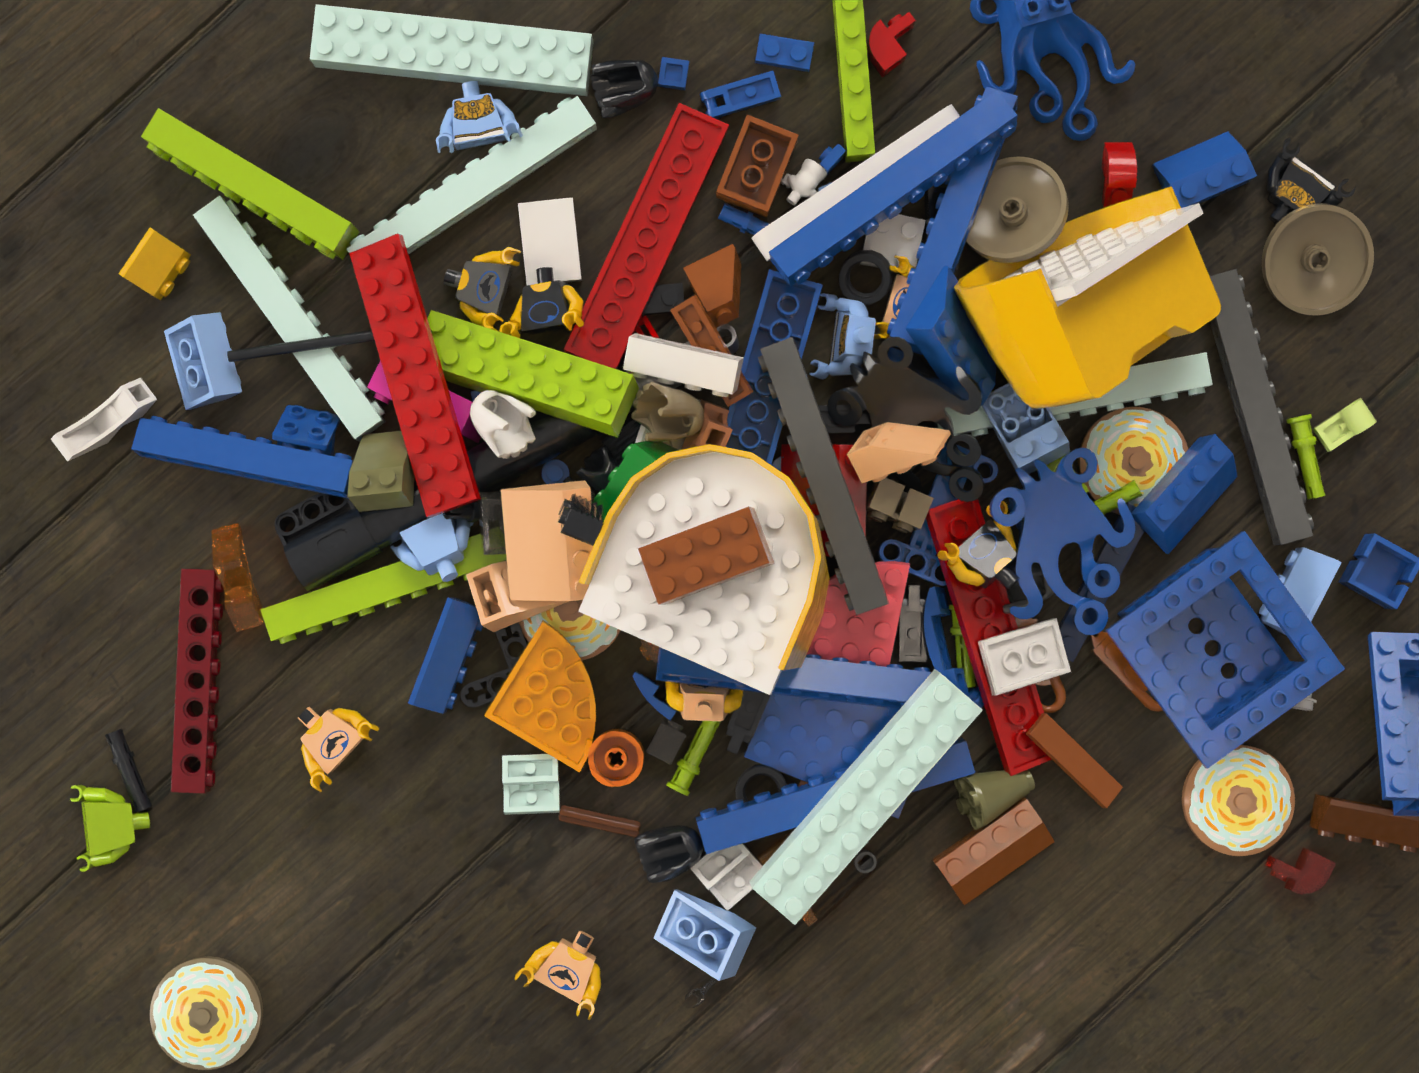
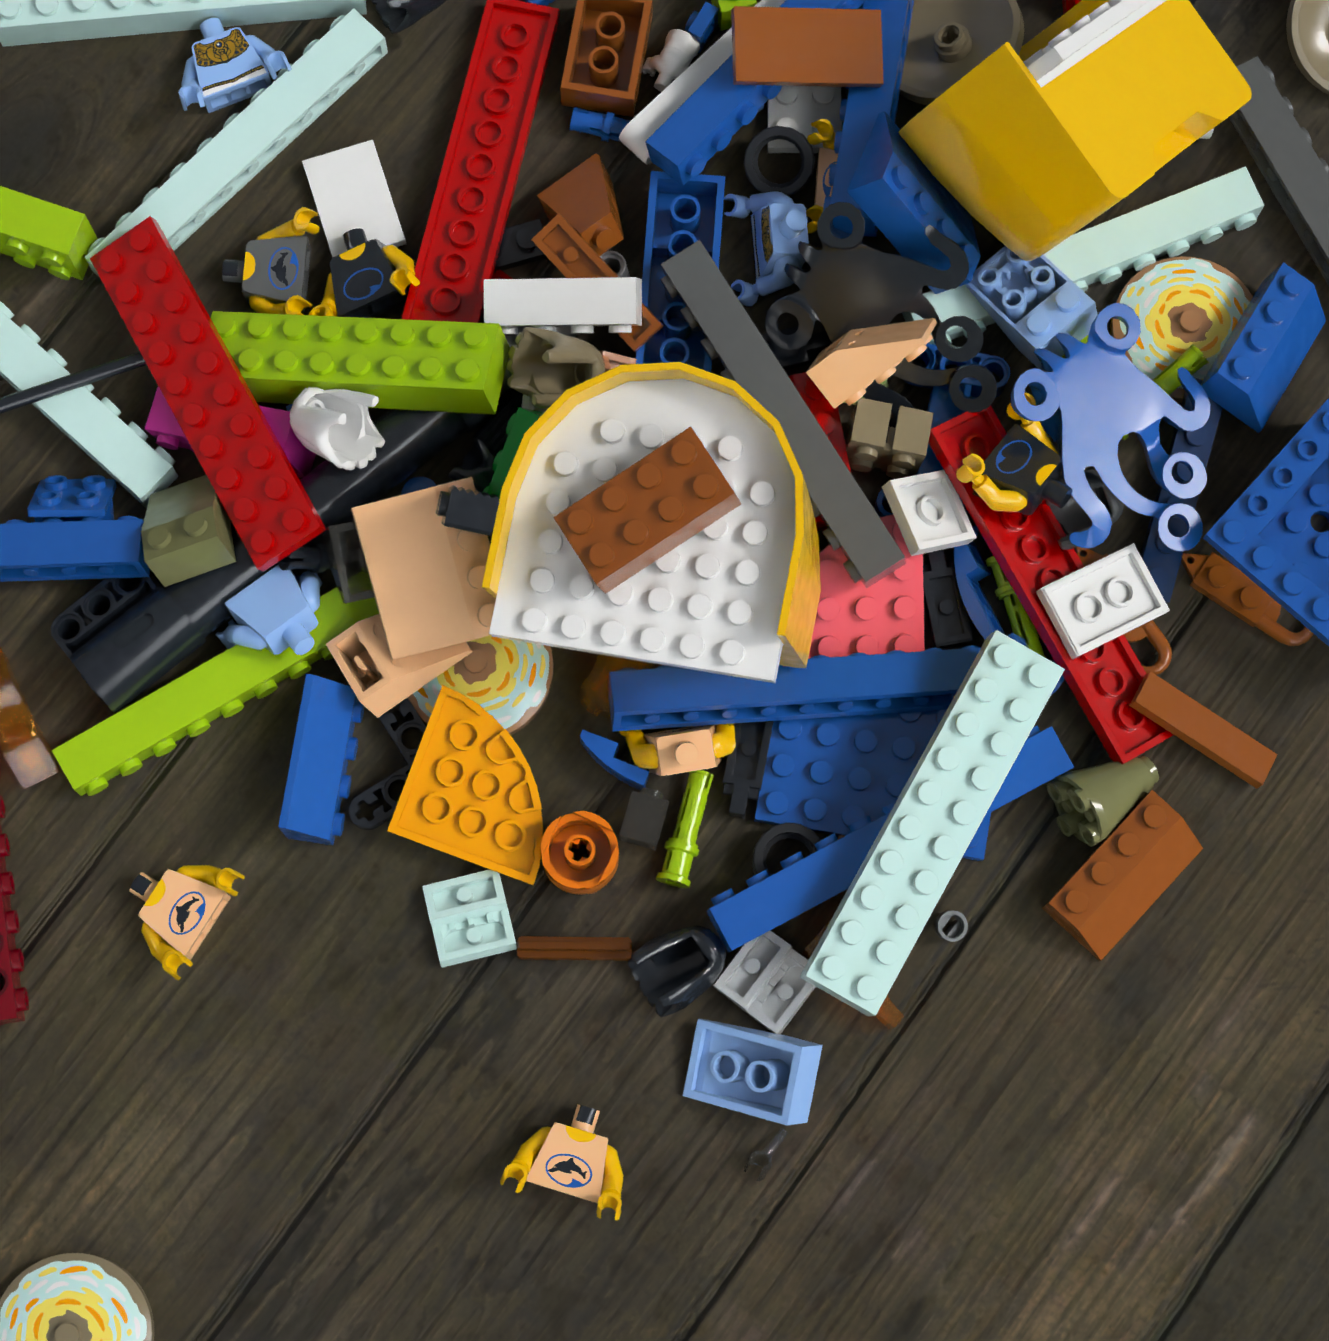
camera: 10 degrees left, 10 degrees down
none -> dark orange tile [731,6,884,87]
none -> white plate [882,470,977,556]

